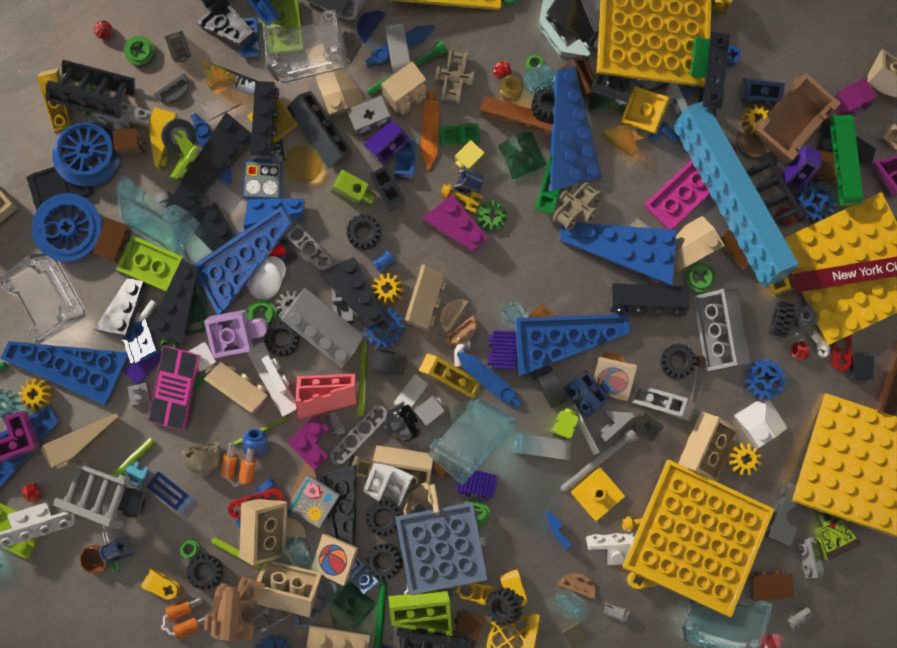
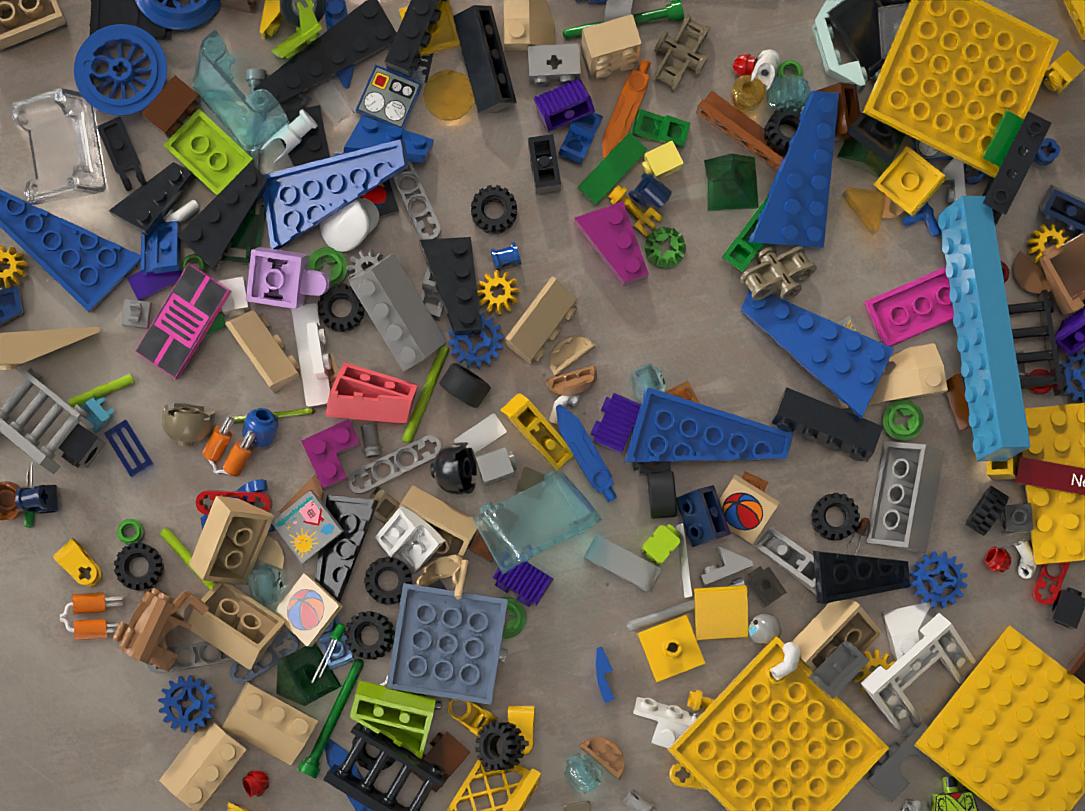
camera: 15 degrees right, 0 degrees up
lime torso [331,170,376,204] -> none
none -> black hinge [96,117,147,191]
none -> white piece [261,109,318,163]
none -> piece [312,623,346,683]
none -> green tile [576,132,648,205]
none -> yellow tile [694,585,749,640]
none -> light grey piece [748,613,782,644]
none -> white piece [751,49,781,90]
none -> white arm [771,642,801,680]
none -> dark grey hinge [808,640,870,699]
none -> black wing [813,551,910,604]
none -> white wedge [861,613,976,730]

